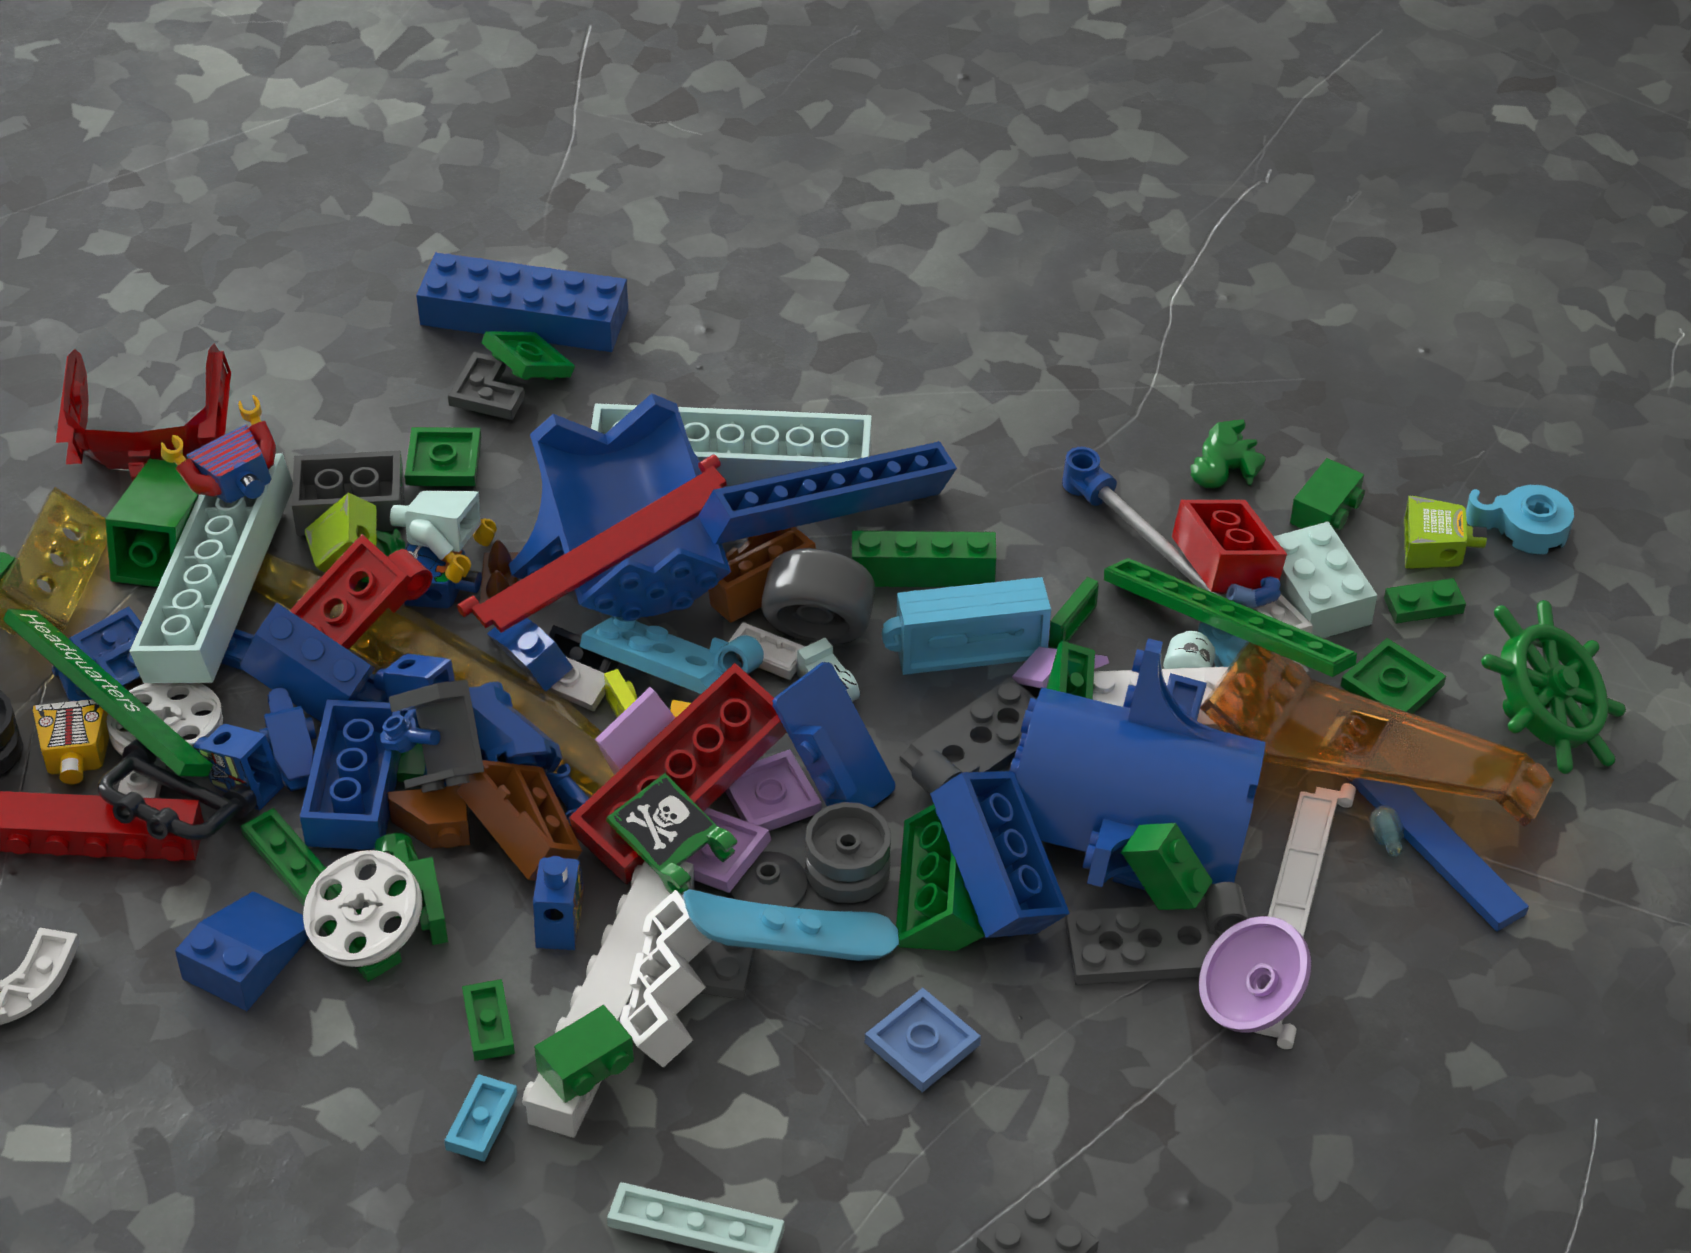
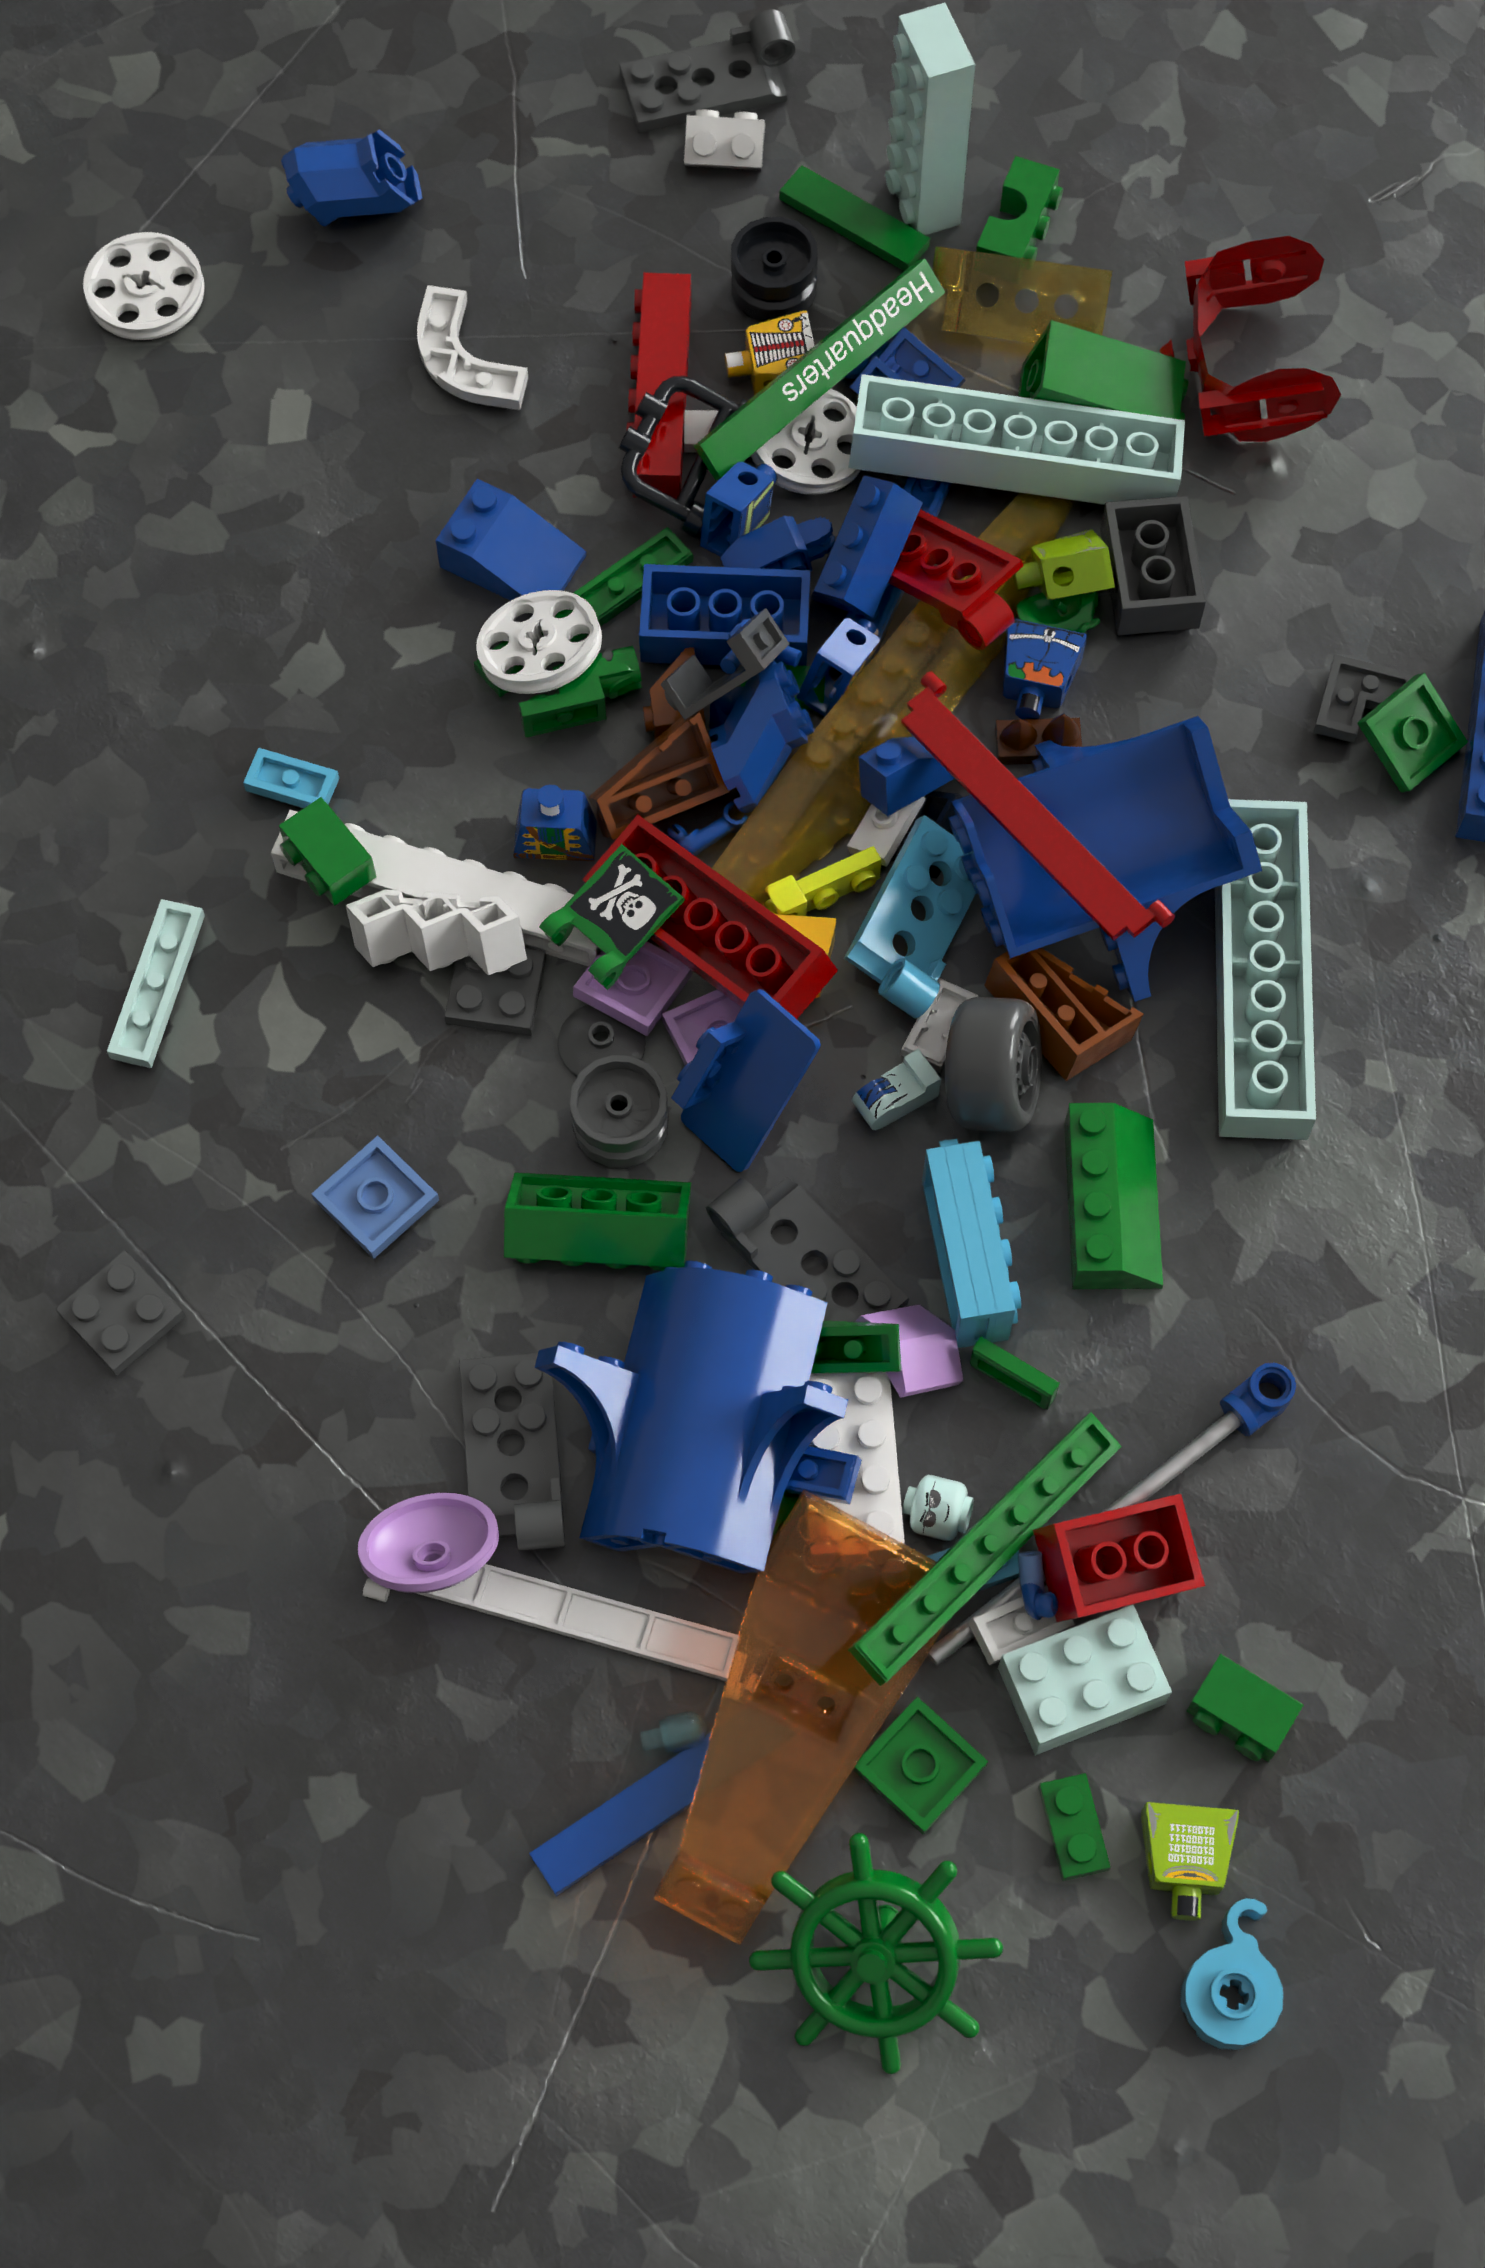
camera: 90 degrees right, 20 degrees up
torso [161,395,276,503] -> none
light aqua torso [390,491,497,583] -> none
green plate [404,427,482,486] -> none
green plate [462,979,515,1061] -> none
lavender slope [595,687,675,775] -> none
medium azure piece [683,889,899,961] -> none
blue brick [698,441,957,545] -> none
blue brick [930,771,1070,938] -> none
green brick [1121,823,1213,910] -> none
green animal [1190,419,1266,489] -> none

